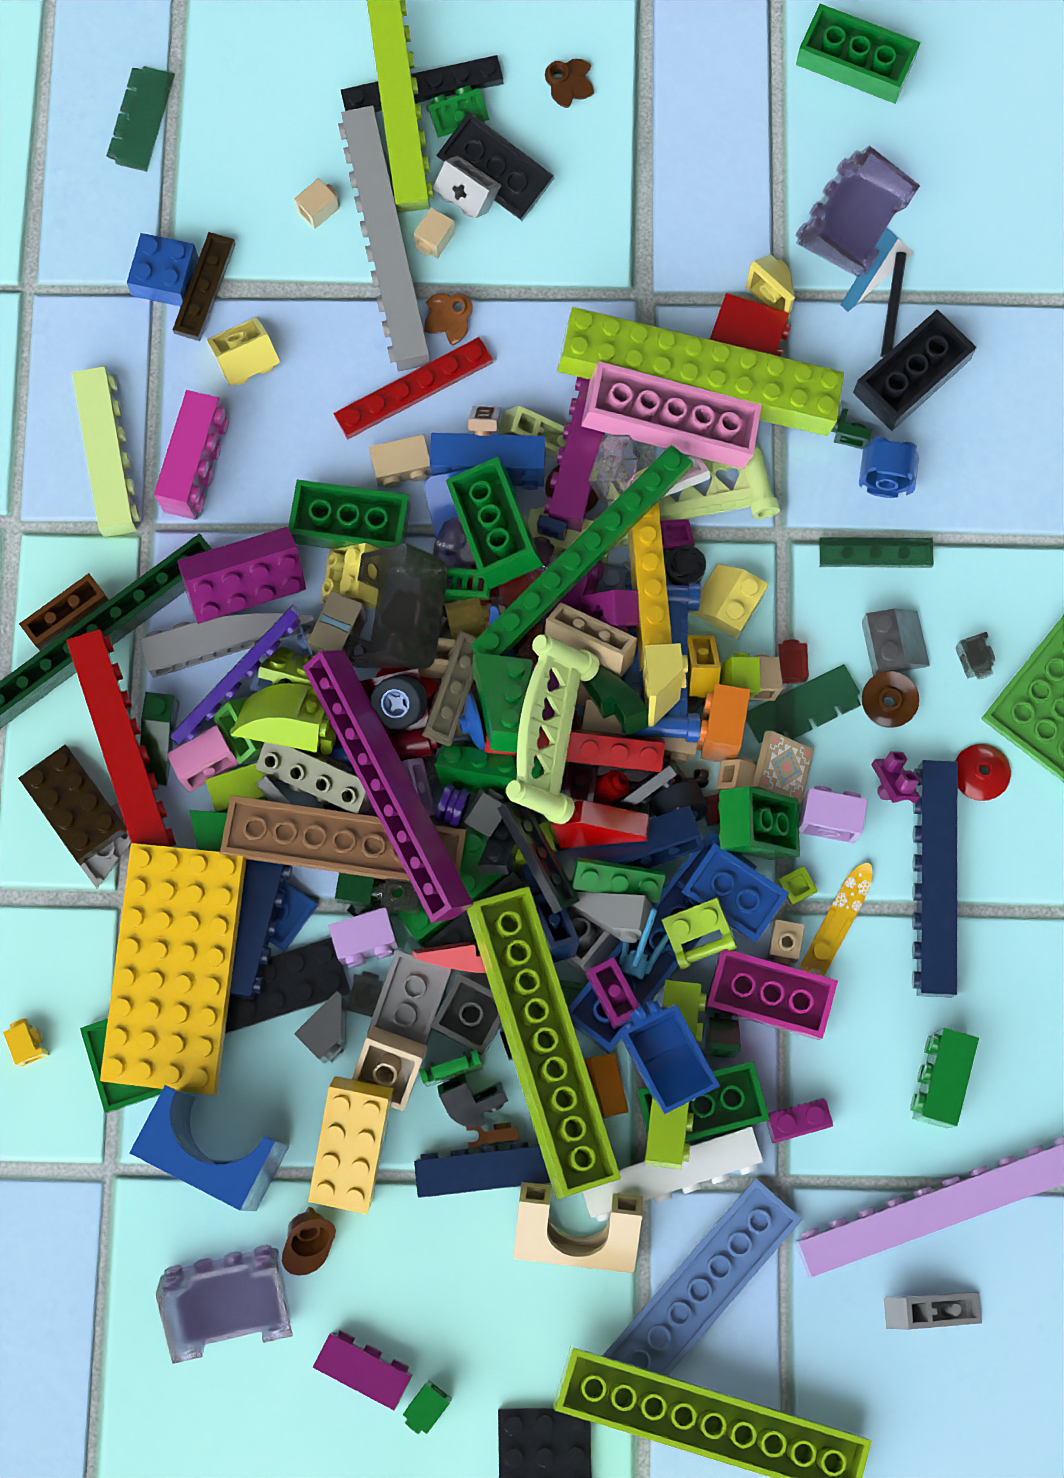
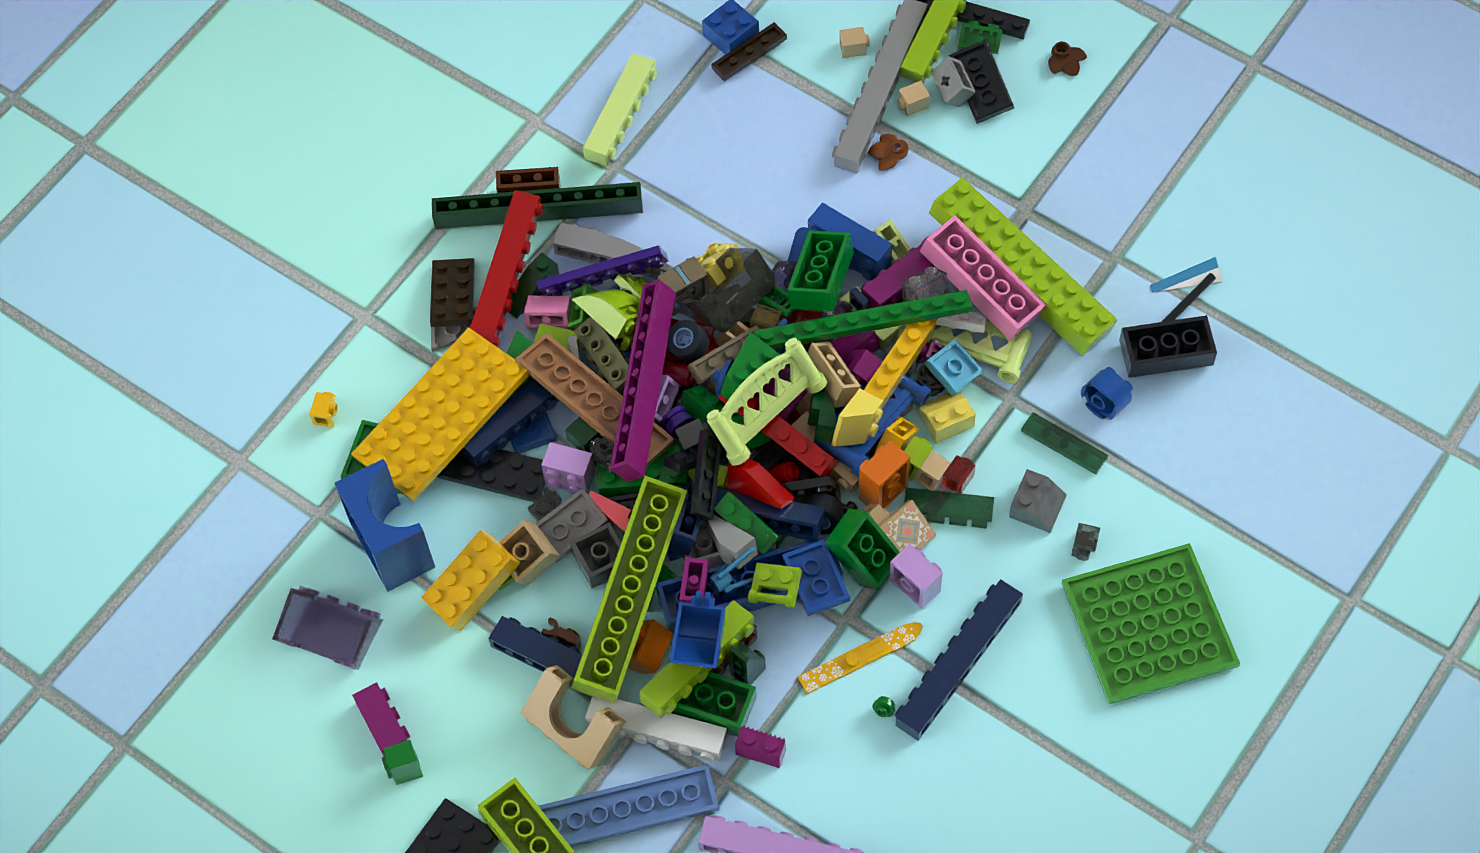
camera: 35 degrees right, 15 degrees down
dark pink brick [154,390,229,520] -> none
magenta brick [177,527,307,624] -> none
light yellow slope [206,317,280,386] -> none
reddish brown piece [281,1207,336,1276] -> none
green brick [288,479,411,559] -> none
dark grey slope [294,991,347,1064] -> none
red plate [333,337,493,440] -> none
tan brick [369,434,431,488] -> none
green container [419,1050,483,1087] -> none
black brick [437,1074,508,1127] -> none
plate [468,406,500,436] -> none
dark pink brick [705,949,838,1040] -> none
red brick [709,293,791,357] -> none
light yellow slope [745,254,795,322] -> none
tan brick [767,920,805,966] -> none
lime plate [777,866,818,906] -> none
clear purple windscreen [795,145,920,277] -> none
green brick [796,3,921,104] -> none
dark green bracket [831,408,872,449] -> none
reddish brown dish [861,671,919,728] -> none
magenta hips [871,751,920,803] -> none
green brick [910,1028,979,1129] -> none
red dish [955,744,1011,801] -> none
none -> green plate [872,696,895,717]
none -> medium azure tile [924,339,984,396]

